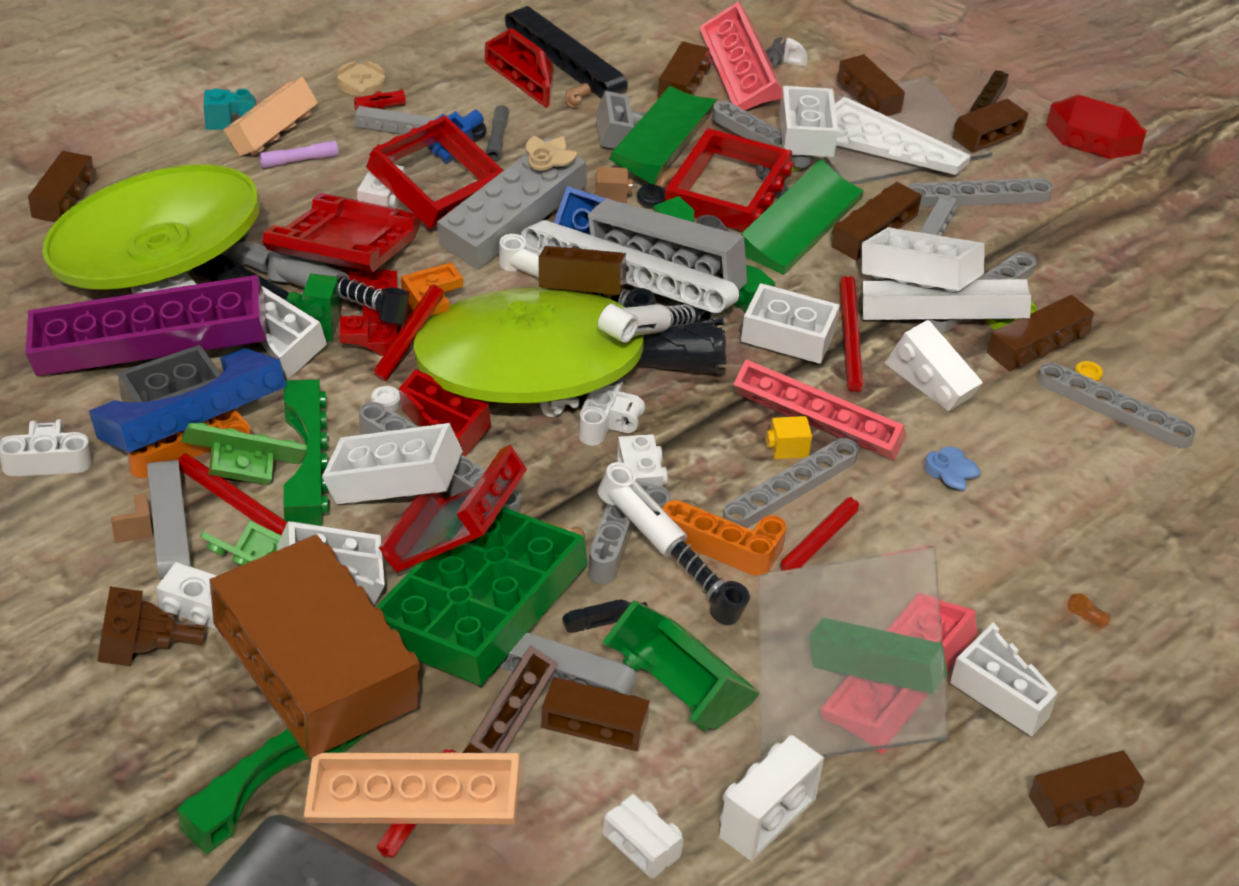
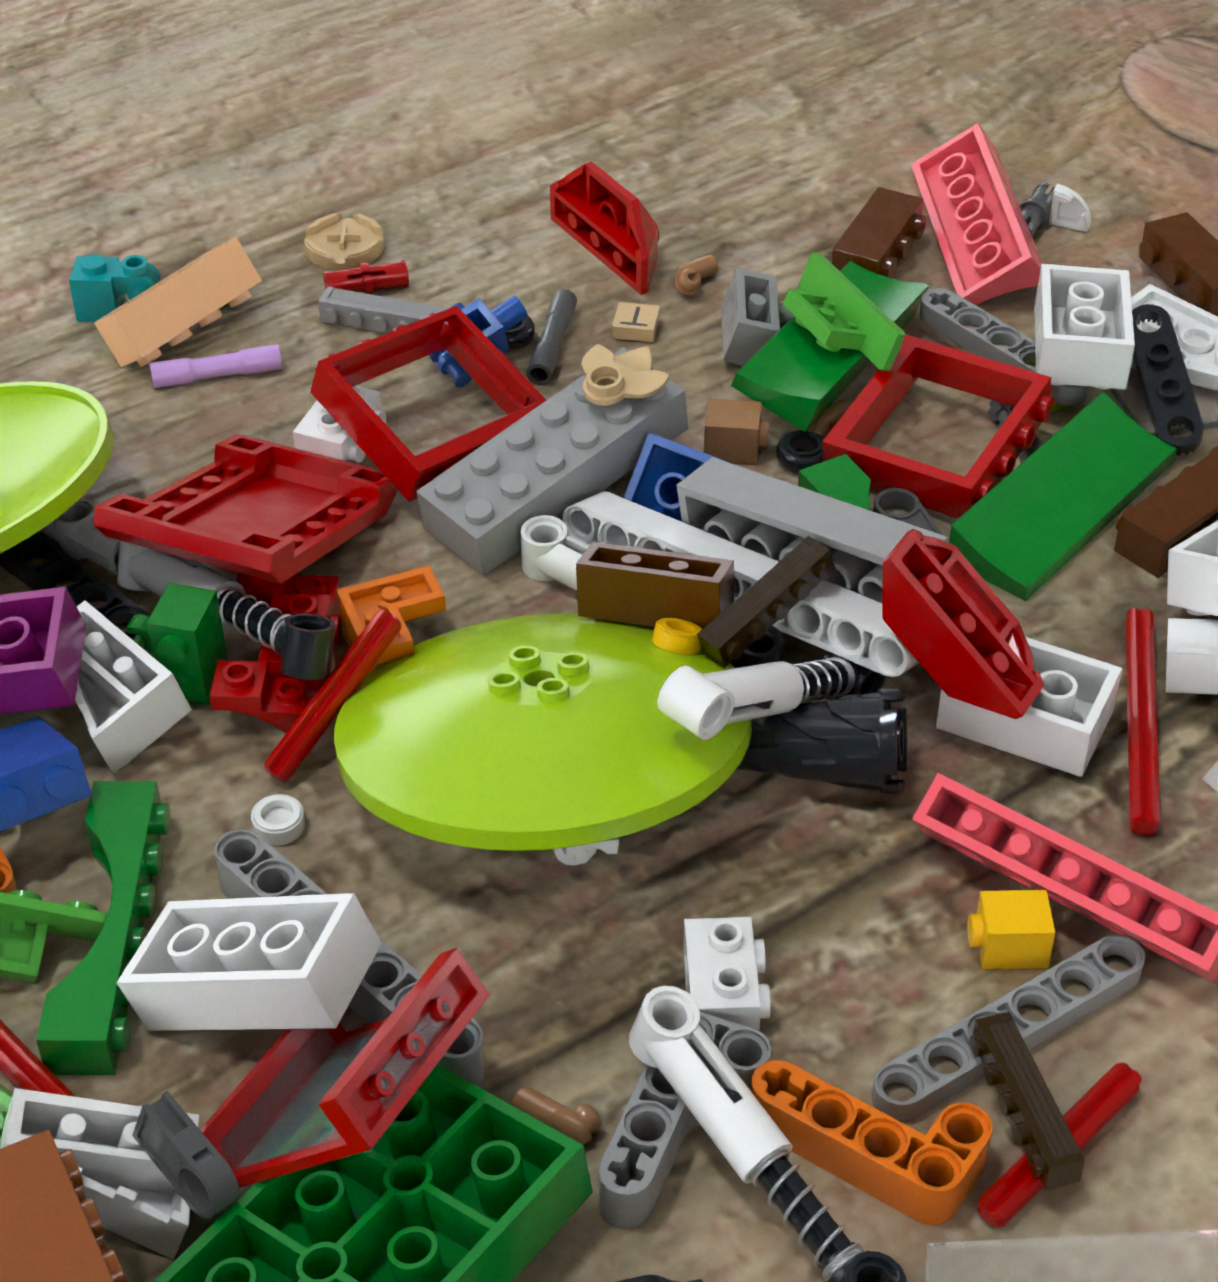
camera: 10 degrees right, 0 degrees up
red wedge [399,369,491,457] -> none
black beam [504,6,628,99] -> none
white piece [579,377,646,446] -> none
none -> dark grey piece [132,1091,239,1219]
none -> tan tile [612,302,660,343]
none -> yellow tile [652,618,702,655]
none -> dark brown piece [697,536,836,668]
none -> bright green bracket [783,252,905,371]
none -> red wedge [882,529,1044,719]
none -> dark brown piece [969,1011,1085,1190]
none -> black plate [1132,304,1204,456]

